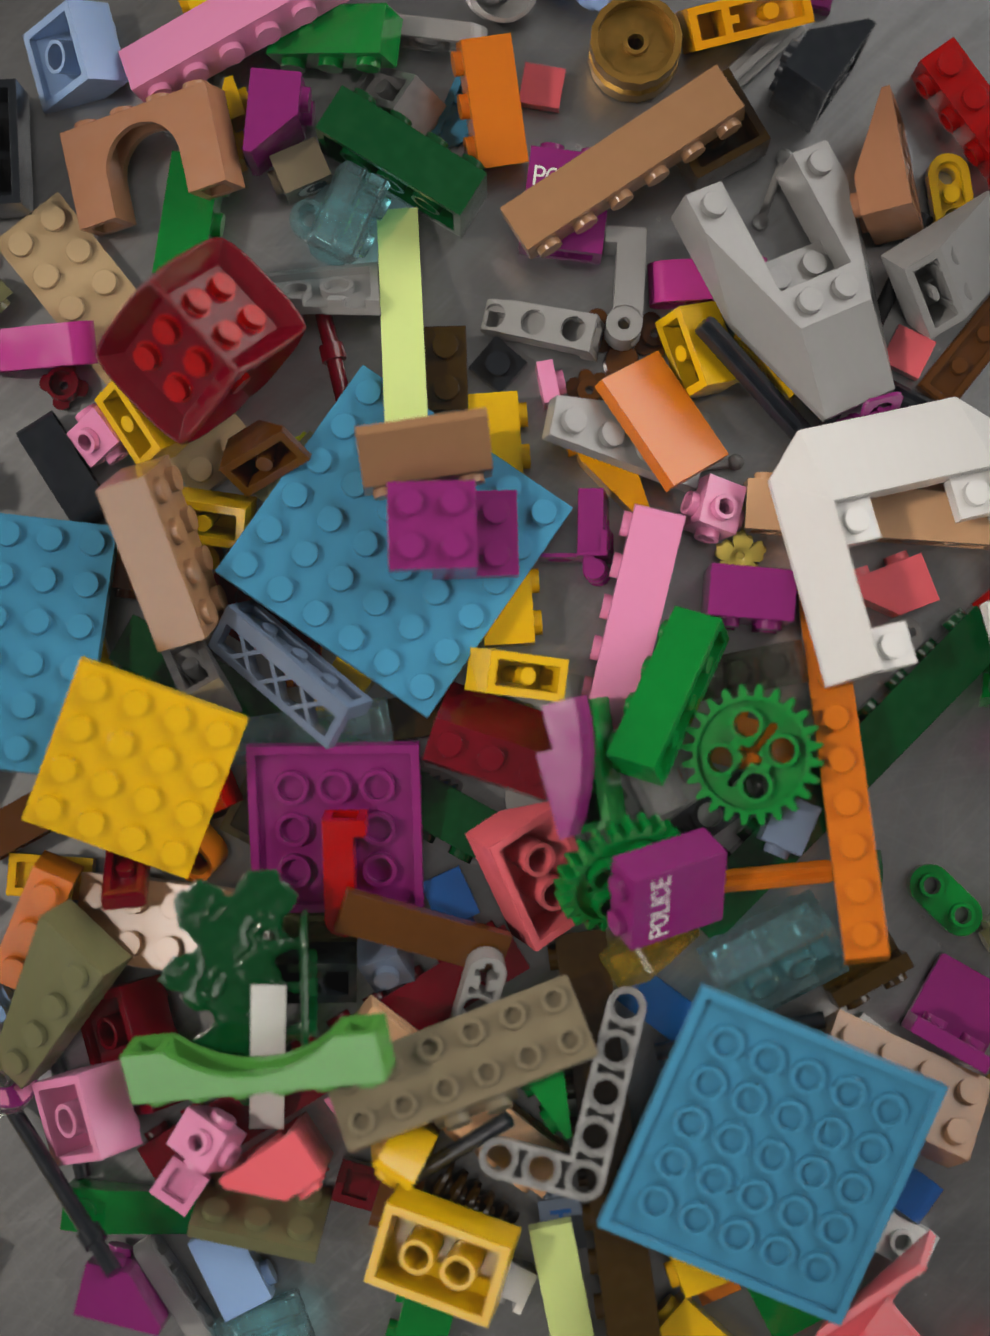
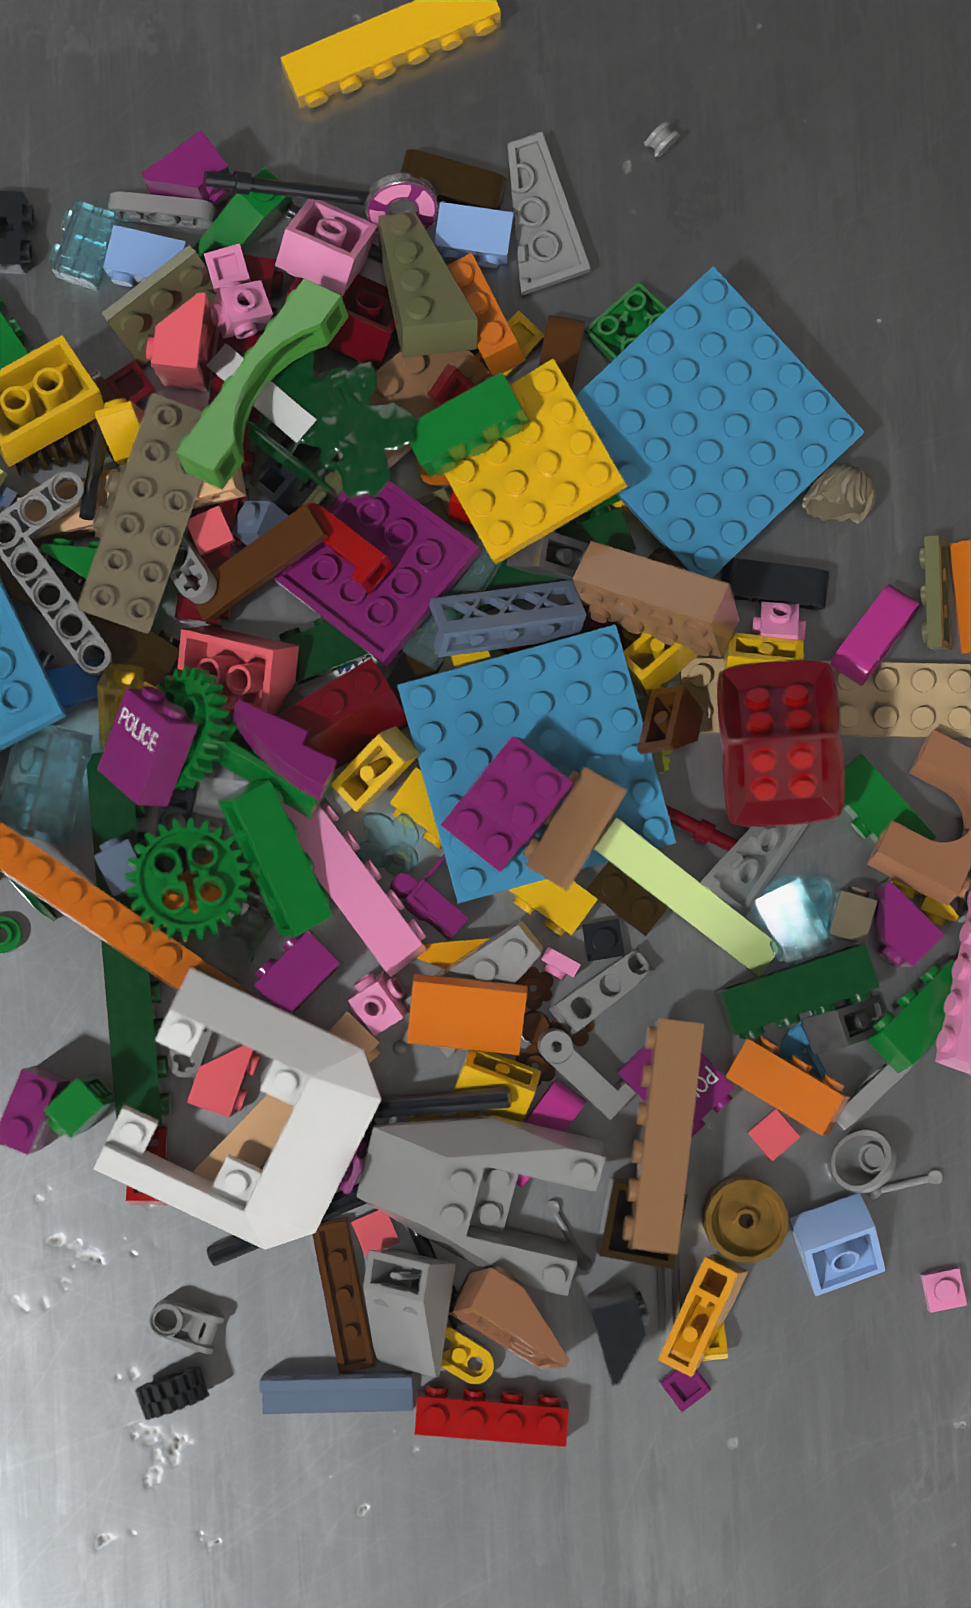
camera: 125 degrees right, 0 degrees up
dark red plate [39,366,89,411] -> none
blue brick [424,865,481,922] -> none
light yellow plant [714,530,766,567] -> none
orange axle [724,859,833,893] -> none
none -> coral tile [187,506,236,556]
none -> clear light blue plate [355,812,419,876]
none -> green brick [410,372,530,477]

